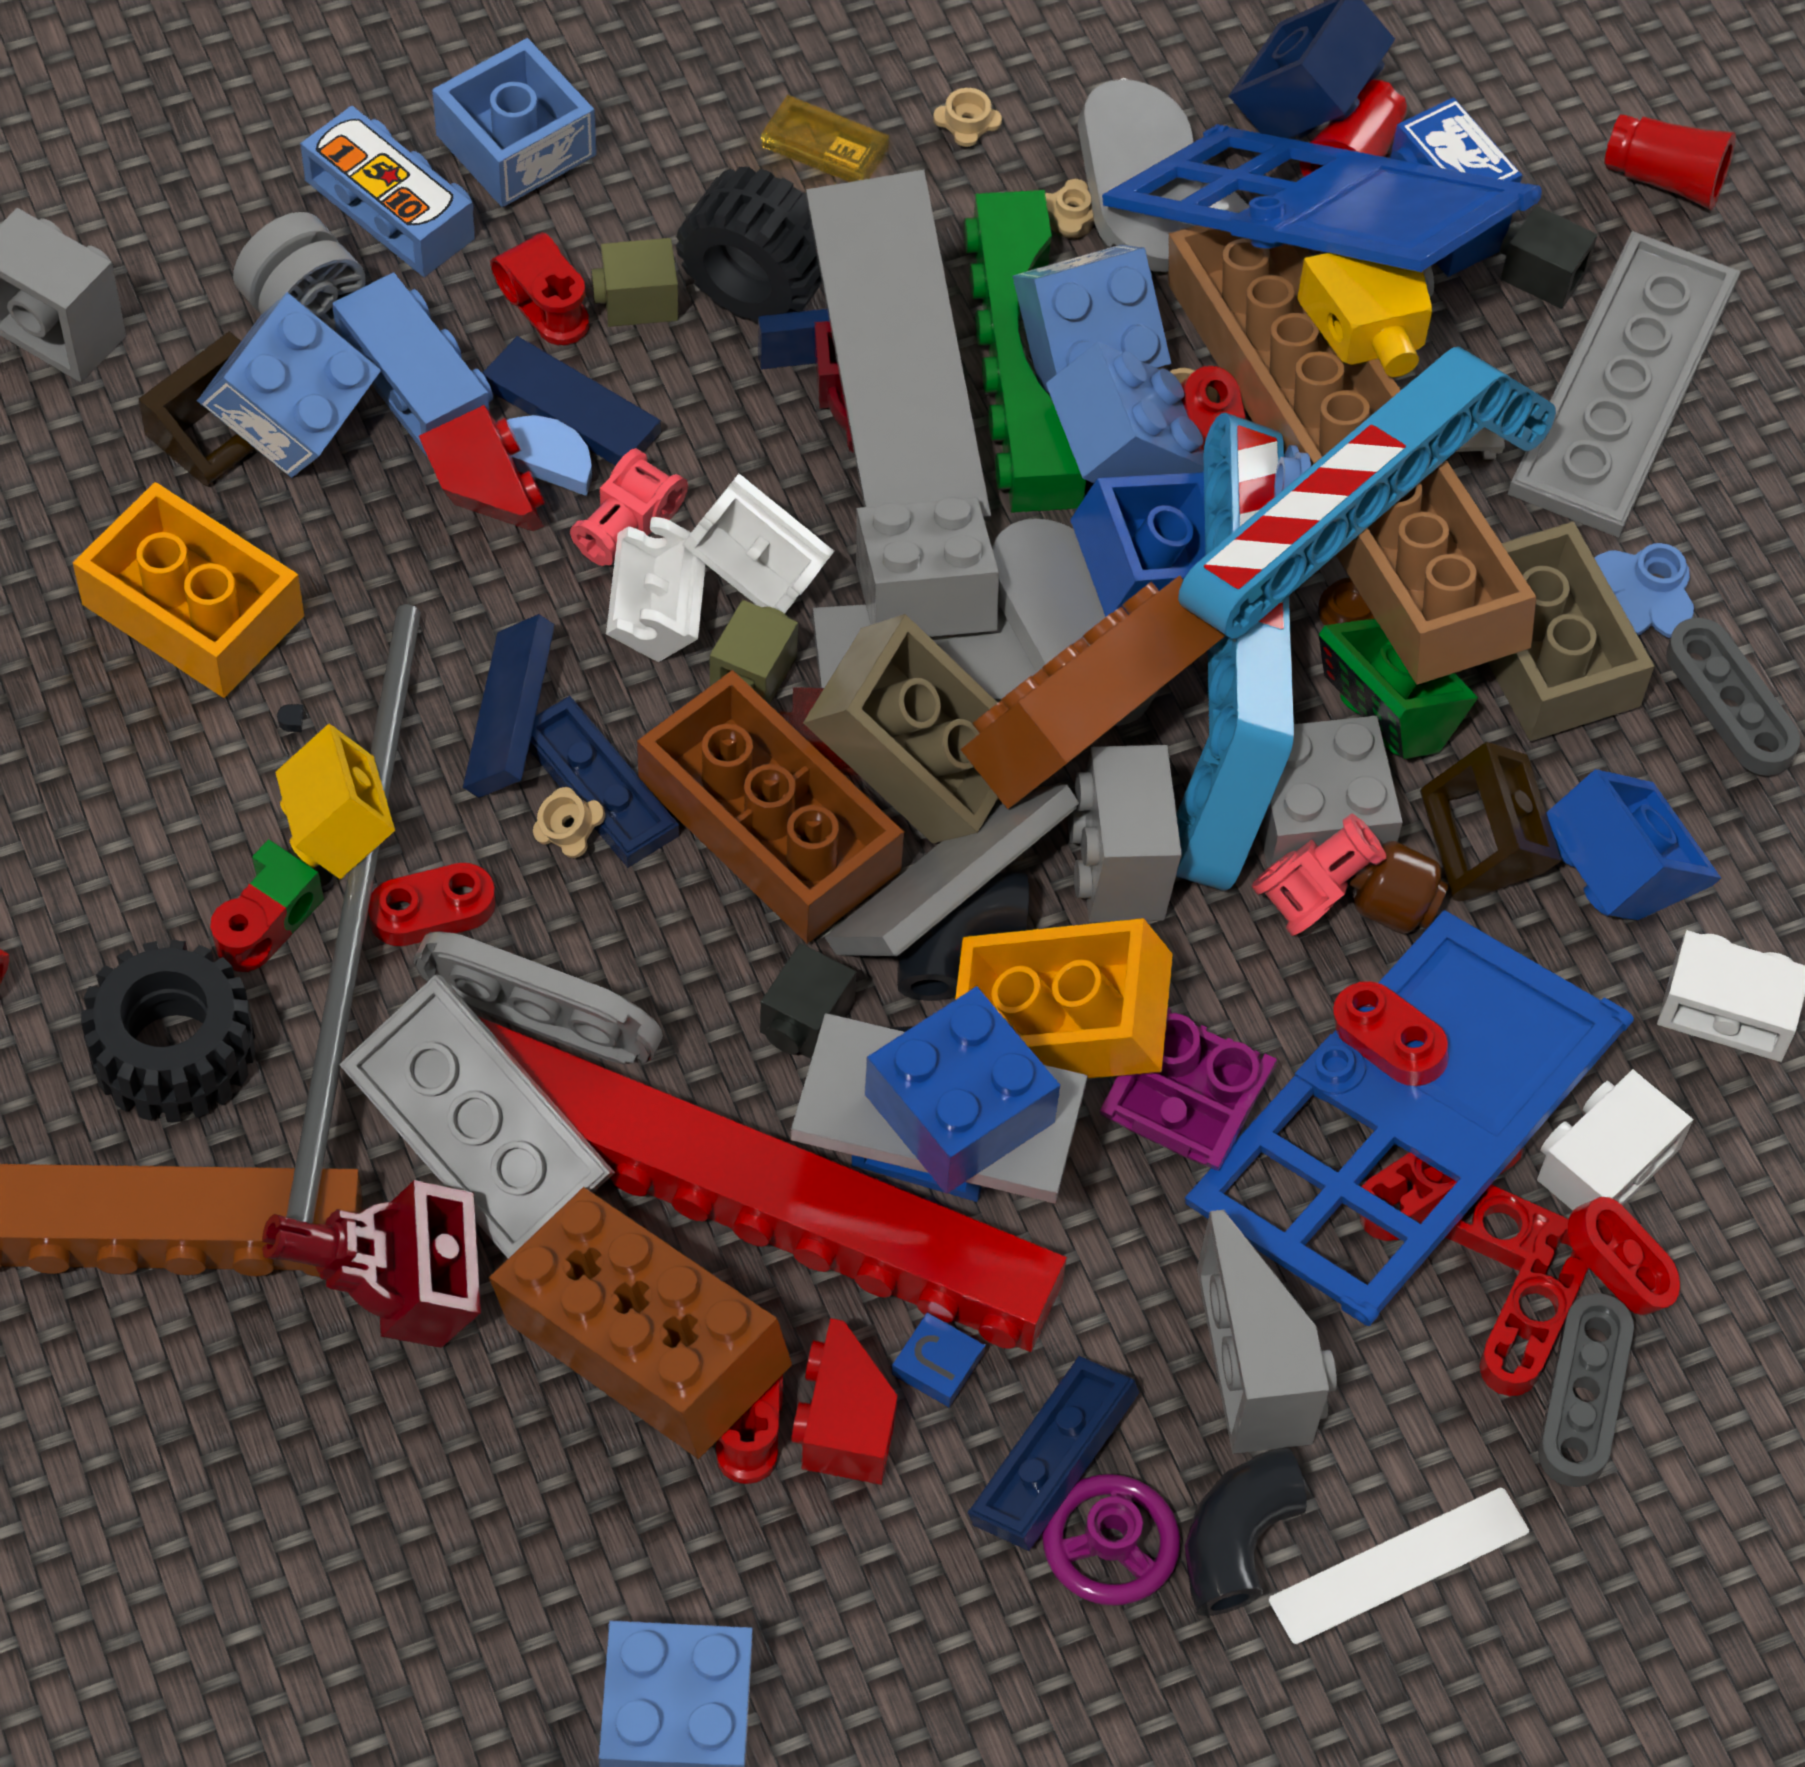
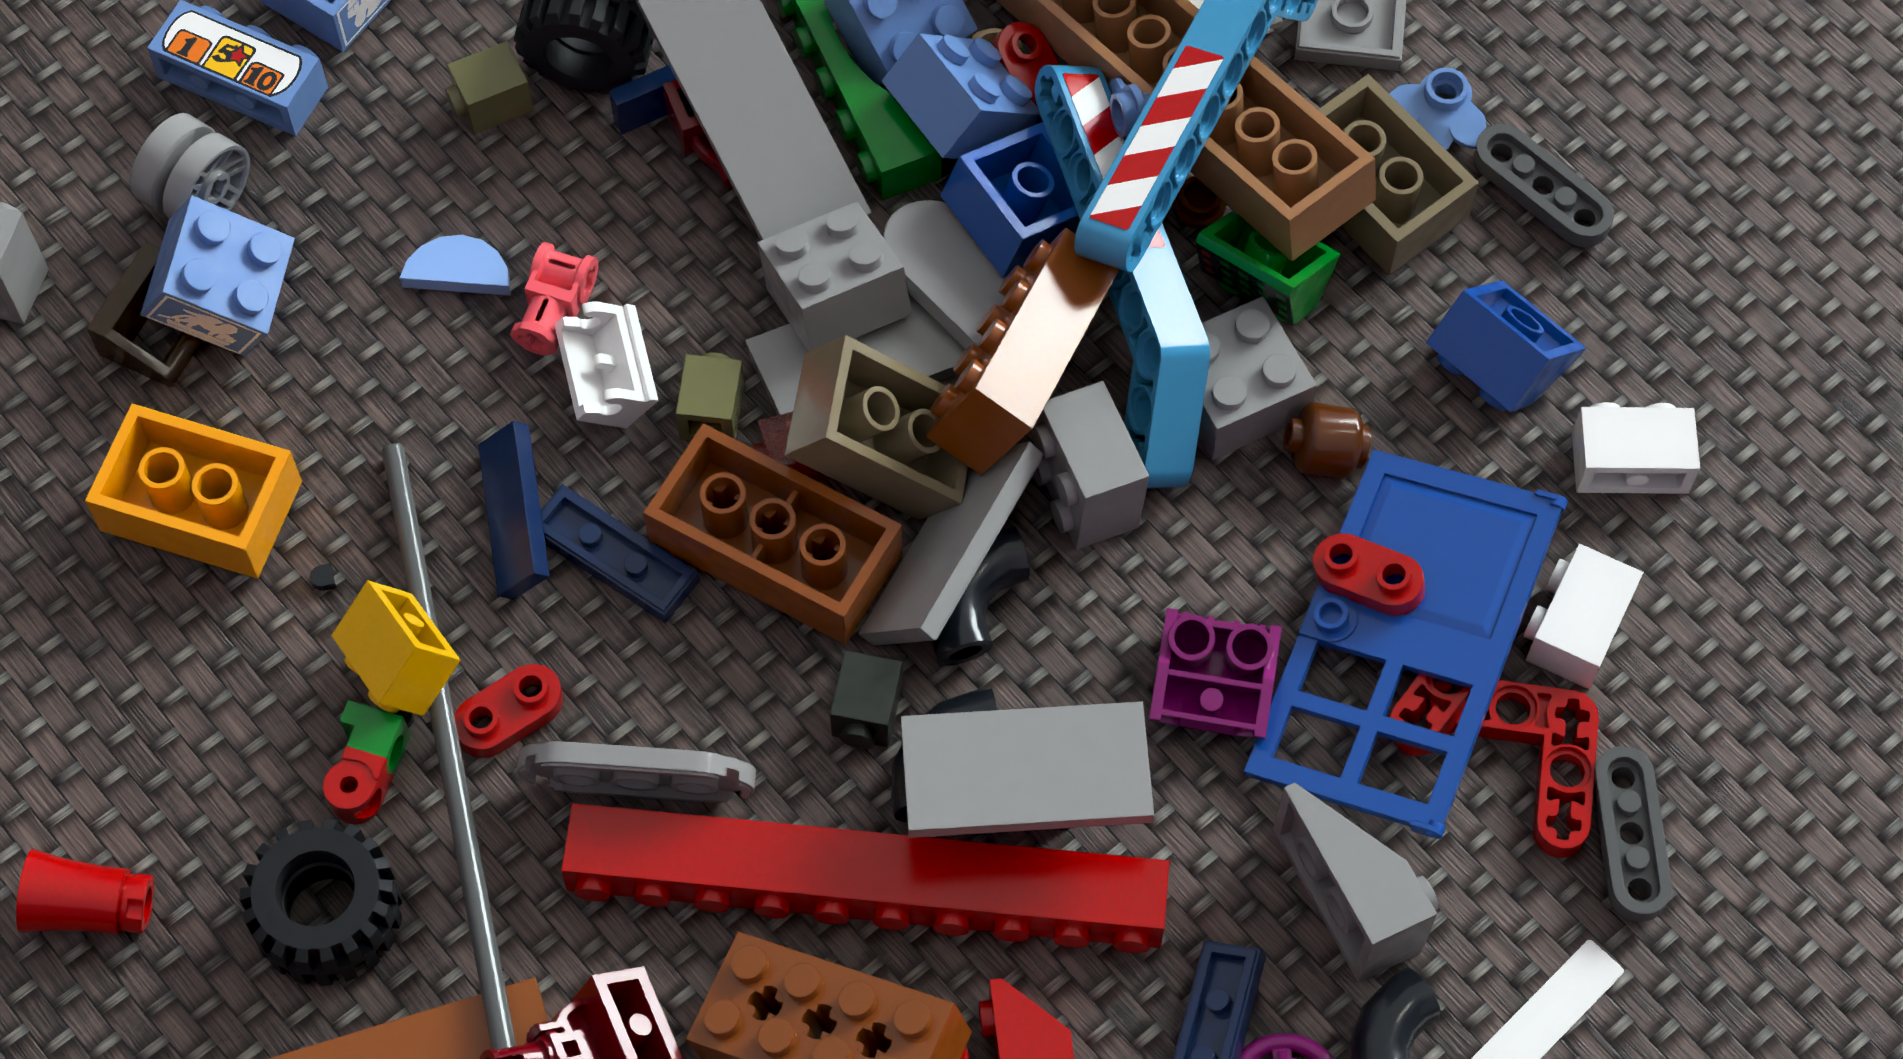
camera: 15 degrees left, 5 degrees up
medium blue brick [332,272,493,458] -> none
light grey tile [339,975,615,1259] -> none
red slope [418,405,545,531] -> none
dark blue tile [482,336,661,466] -> none
red piece [490,232,589,345] -> none
tan plate [533,787,605,858] -> none
white hinge [682,474,834,614] -> none
blue brick [864,986,1061,1194] -> none
blue tile [891,1312,985,1407] -> none
light orange brick [955,918,1173,1078] -> none
coral connector [1251,813,1386,936] -> none
dark brown tile [1420,742,1562,902] -> none
red plate [1568,1197,1680,1315] -> none

